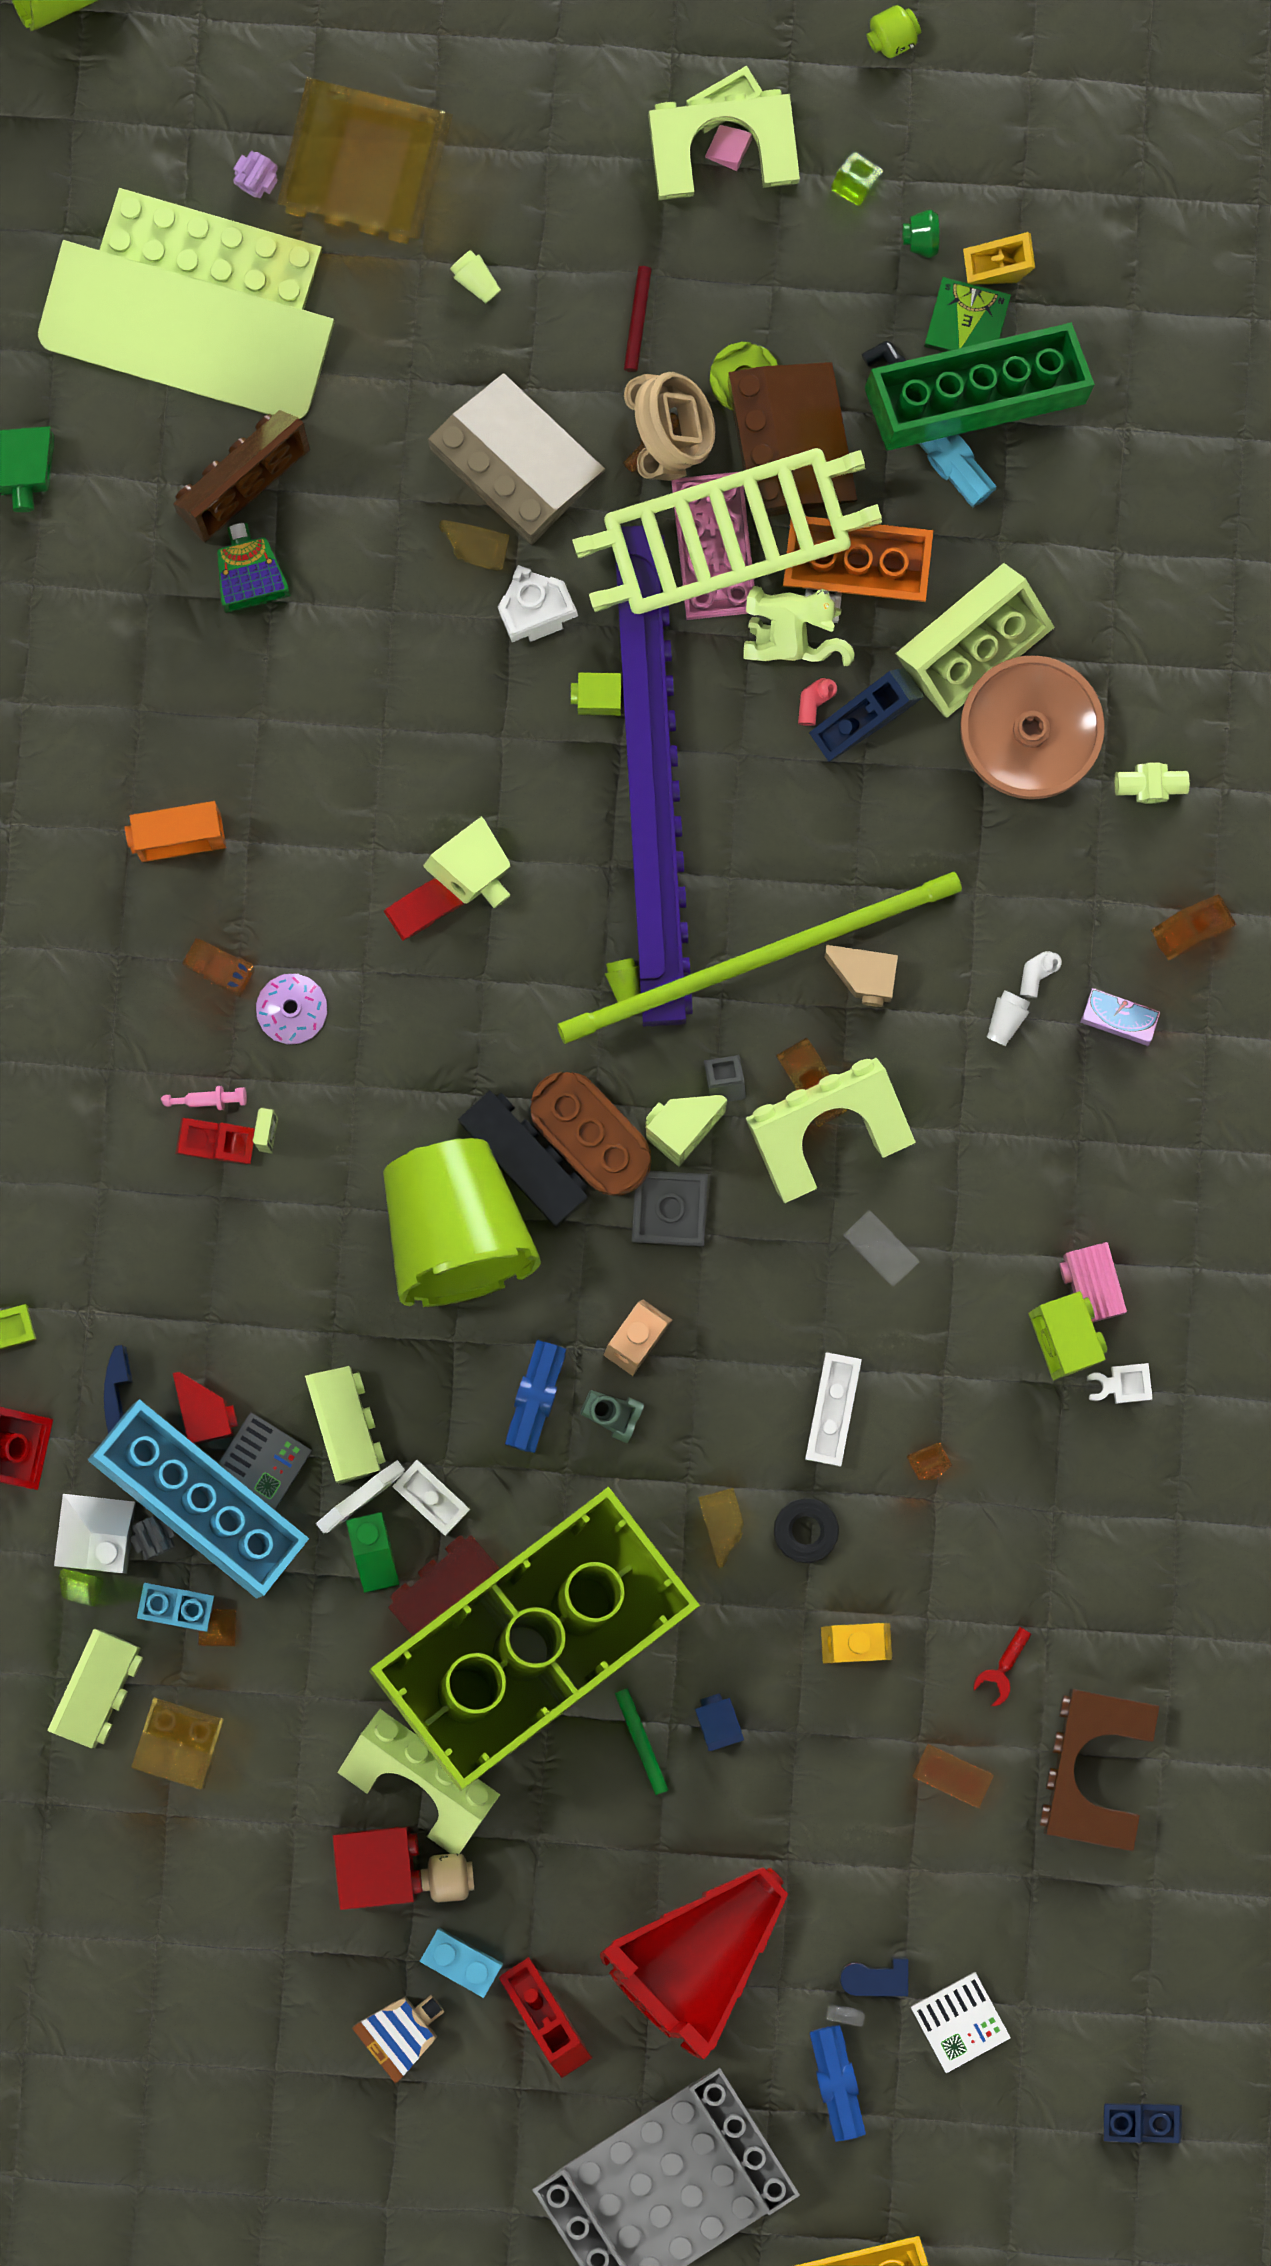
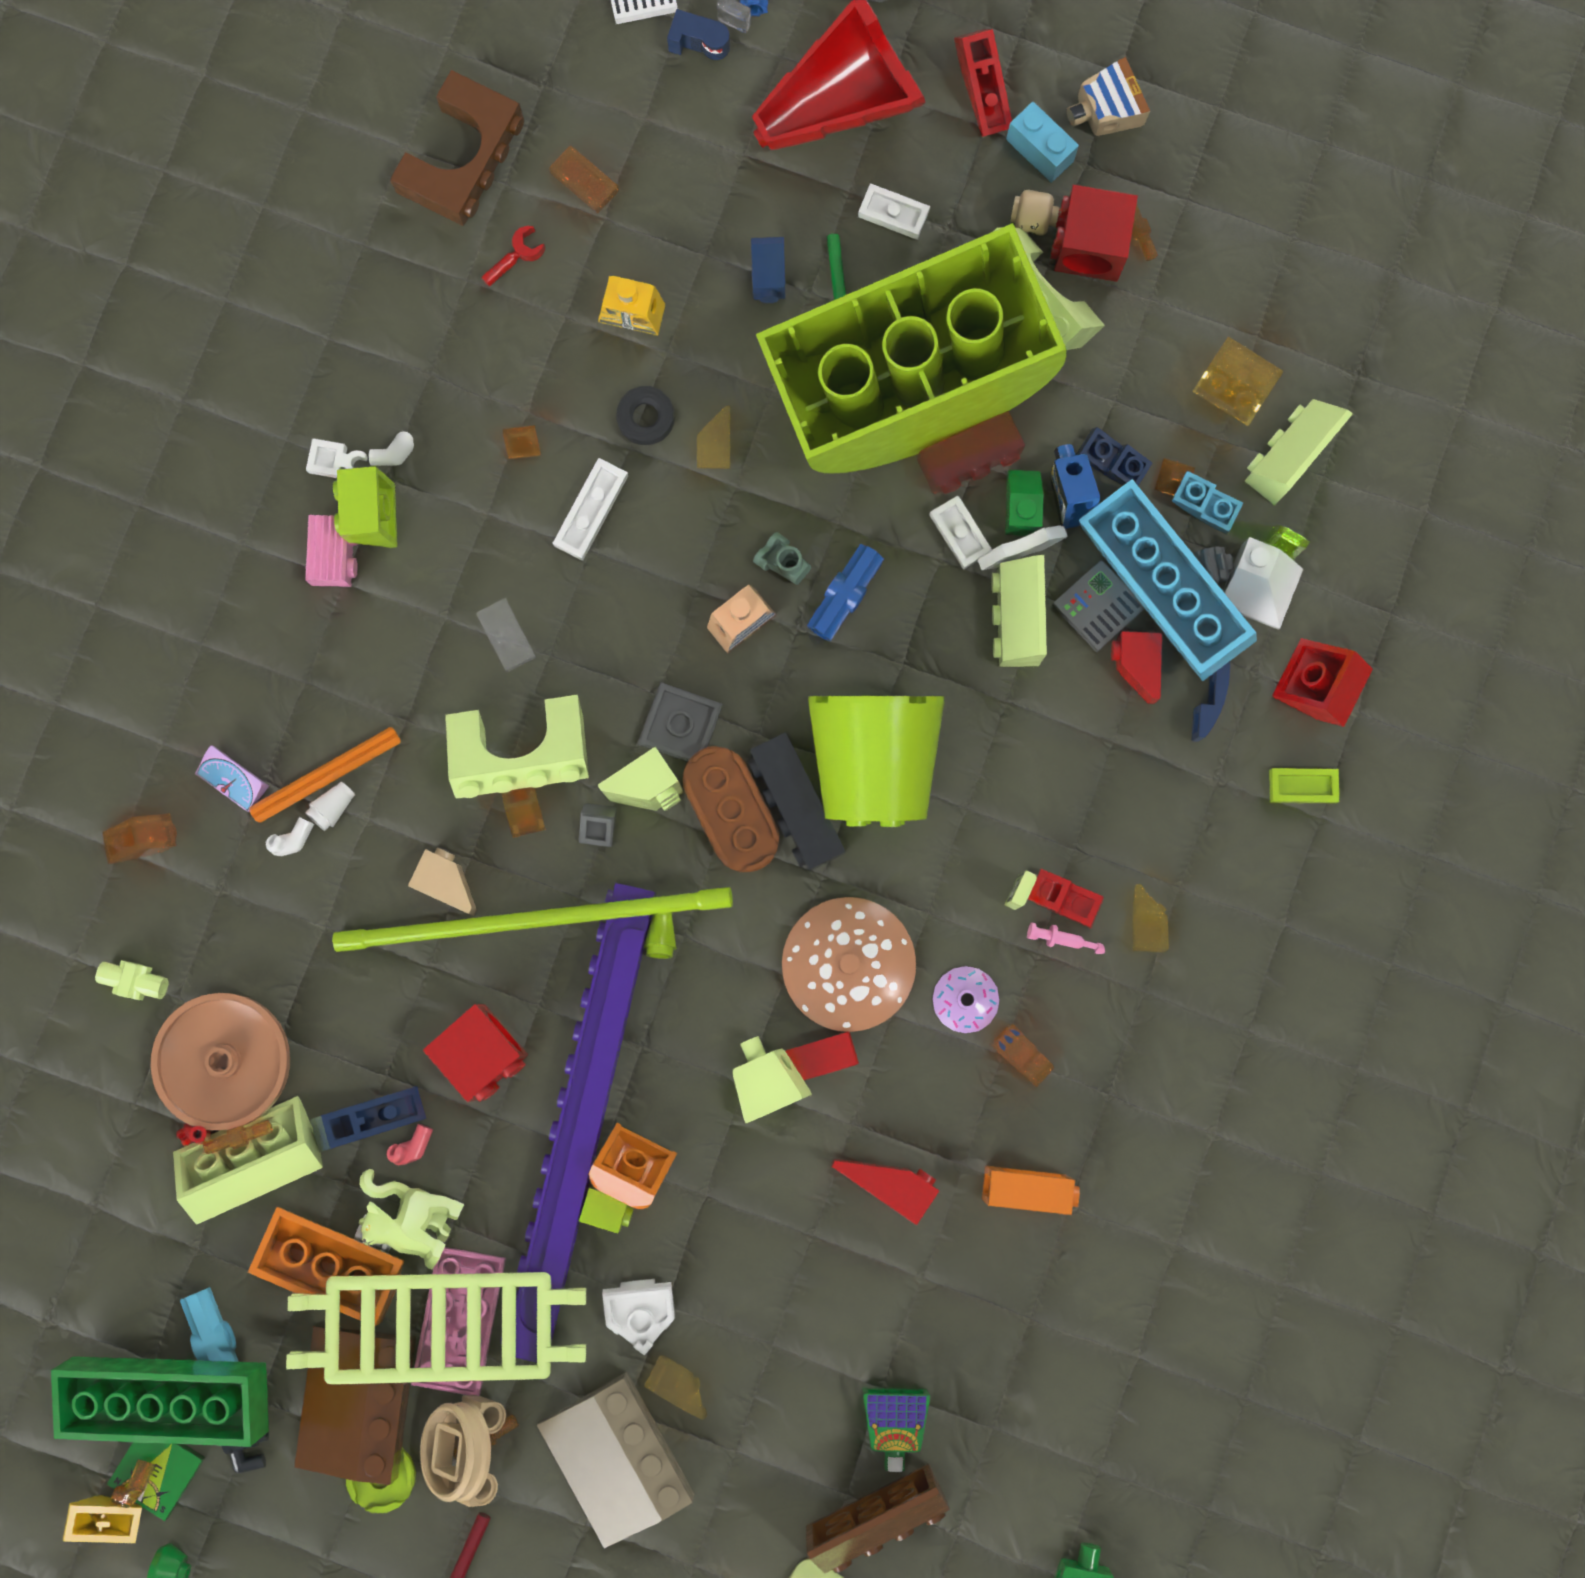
camera: 165 degrees left, 0 degrees up
none -> clear orange arm [111,1460,154,1508]
none -> red arm [176,1123,211,1146]
none -> clear orange bar [203,1120,273,1155]
none -> orange axle [249,727,401,822]
none -> white arm [369,431,414,466]
none -> red brick [423,1004,529,1102]
none -> orange slope [589,1123,677,1209]
none -> nougat dish [782,897,916,1032]
none -> red slope [831,1159,939,1225]
none -> white plate [858,183,930,240]
none -> blue torso [1050,444,1100,529]
none -> dark blue slope [1076,427,1152,486]
none -> clear orange bar [1132,205,1158,261]
none -> clear yellow slope [1133,884,1169,952]

